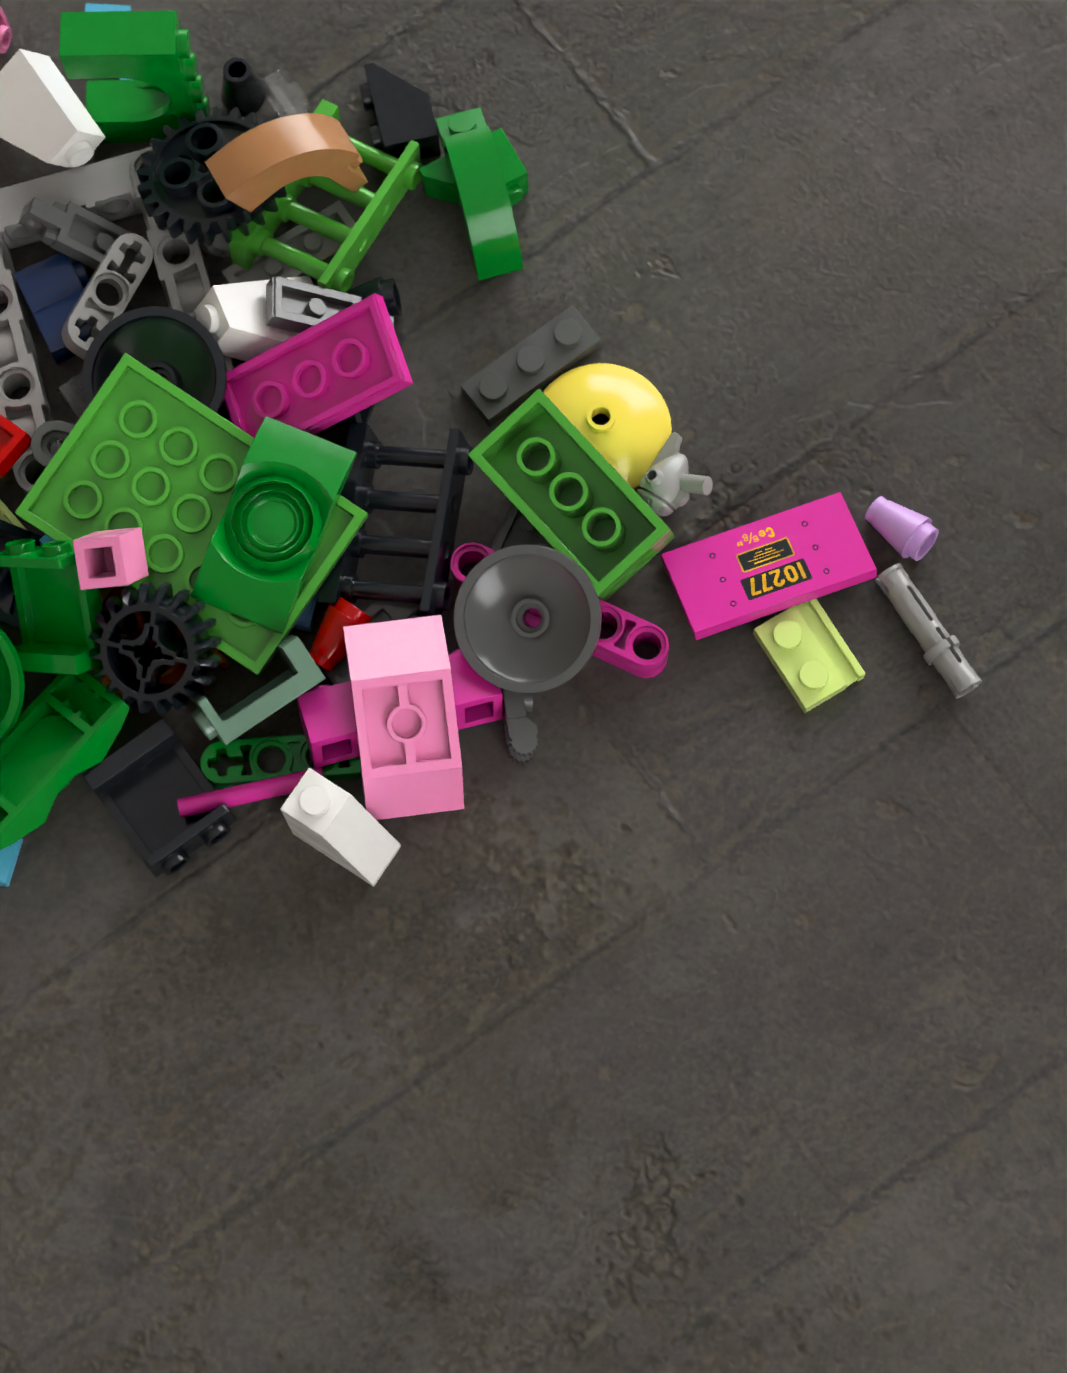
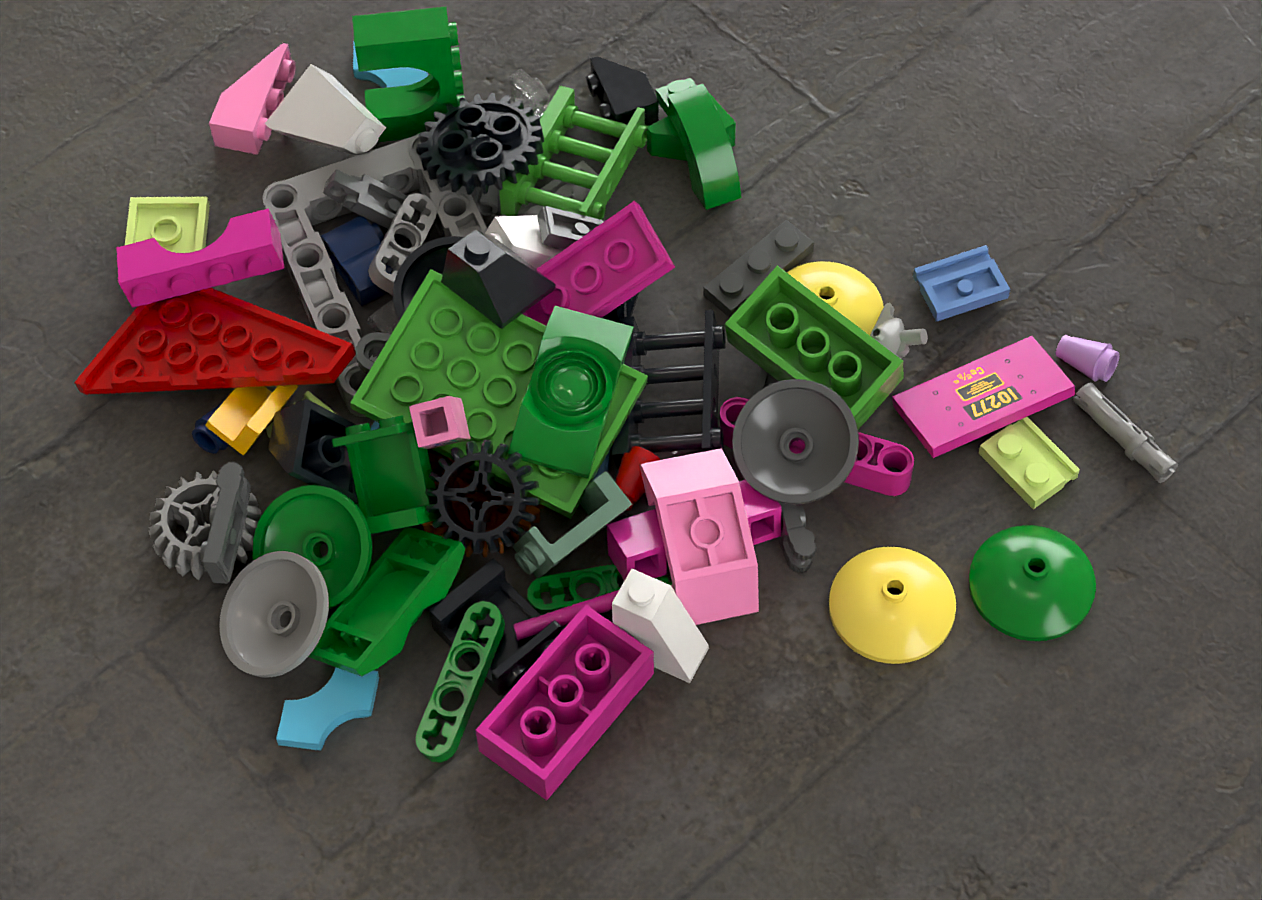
camera: 10 degrees left, 15 degrees down
medium nougat arch [205,113,368,212] -> none
black cone [221,57,266,116] -> none
none -> green beam [415,601,505,763]
none -> black slope [441,230,556,329]
none -> dark pink brick [476,604,654,801]
none -> light yellow dish [829,547,956,664]
none -> medium blue plate [913,245,1010,322]
none -> green dish [968,525,1096,641]

